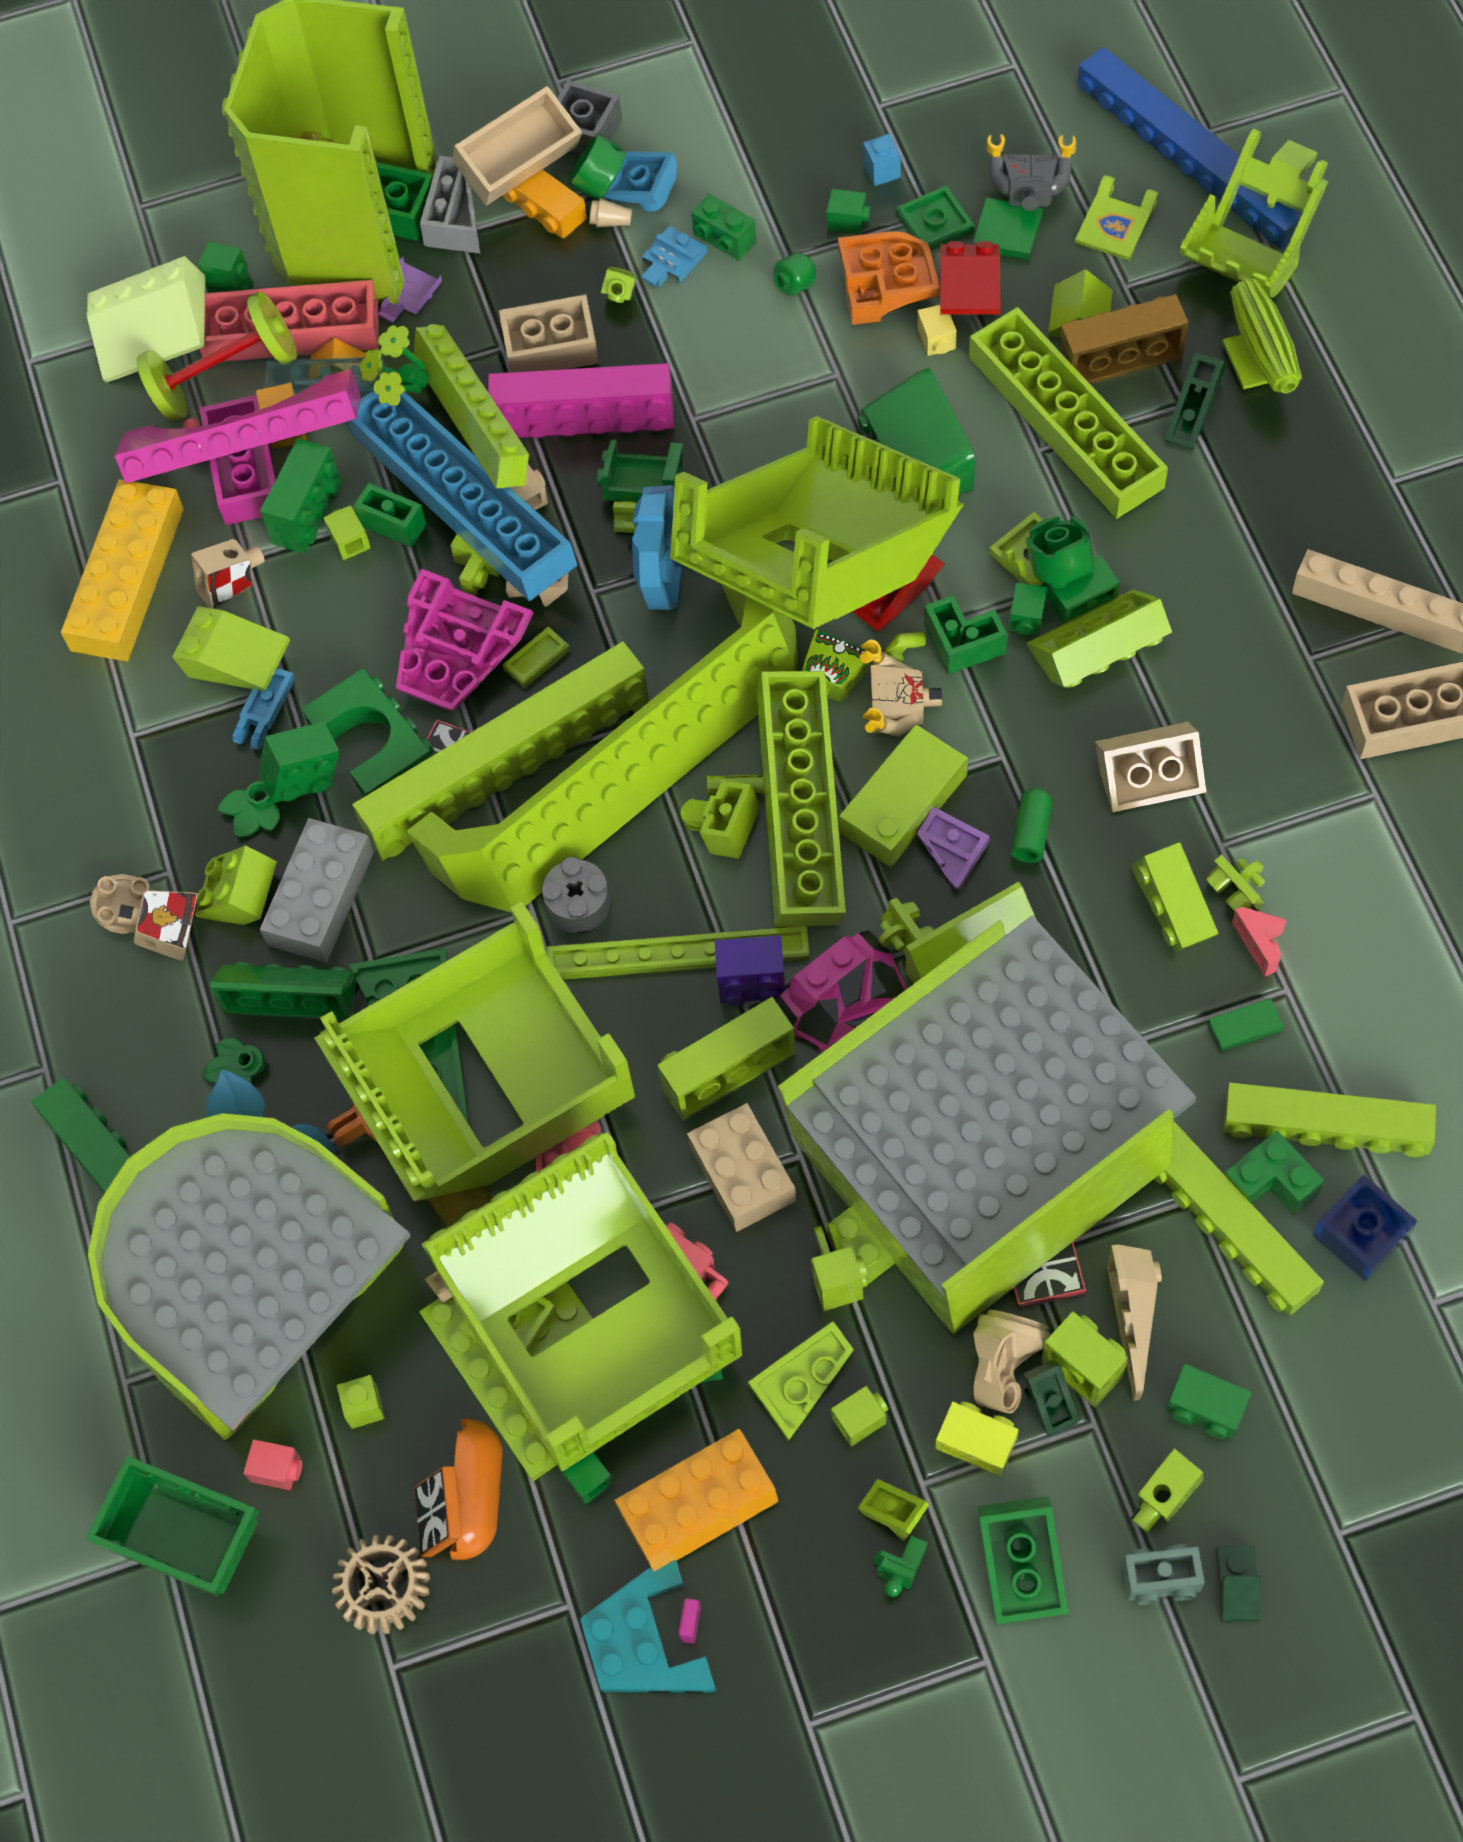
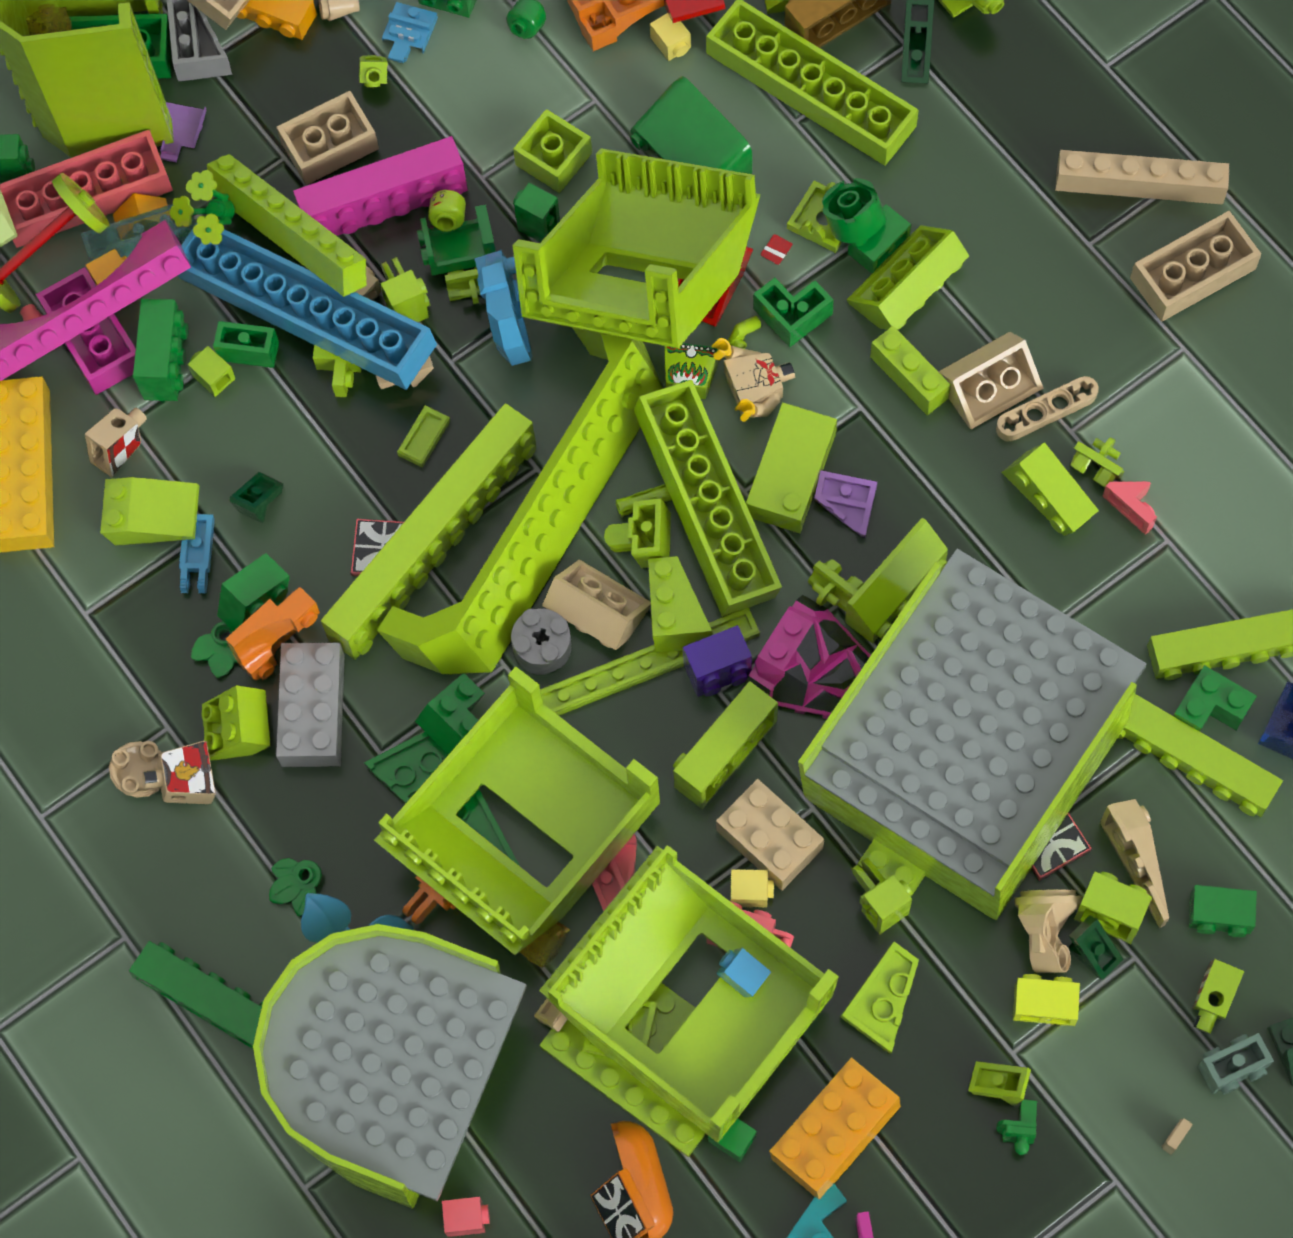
camera: 20 degrees left, 5 degrees up
green slope [210,962,358,1020] -> none
green arch [301,669,435,797] -> none
lime brick [337,1375,386,1429] -> none
dark pink wedge [396,569,533,712] -> none
lime brick [831,1386,888,1447] -> none
green slope [977,1496,1069,1625] -> none
green brick [1009,582,1047,635] -> none
green brick [1011,788,1053,863] -> none
green tile [1207,998,1284,1052] -> none
none -> orange slope [226,587,320,680]
none -> dark green slope [229,472,284,523]
none -> lime brick [380,257,430,322]
none -> green brick [415,673,485,755]
none -> lime head [429,190,466,232]
none -> lime brick [513,109,592,193]
none -> green brick [513,183,560,242]
none -> tan slope [542,559,651,650]
none -> lime wedge [648,556,713,653]
none -> dark azure brick [716,948,771,997]
none -> light yellow brick [731,870,774,907]
none -> red sticker [761,234,793,265]
none -> lime brick [870,326,951,416]
none -> tan beam [996,376,1099,442]
none -> tan tile [1162,1118,1193,1155]

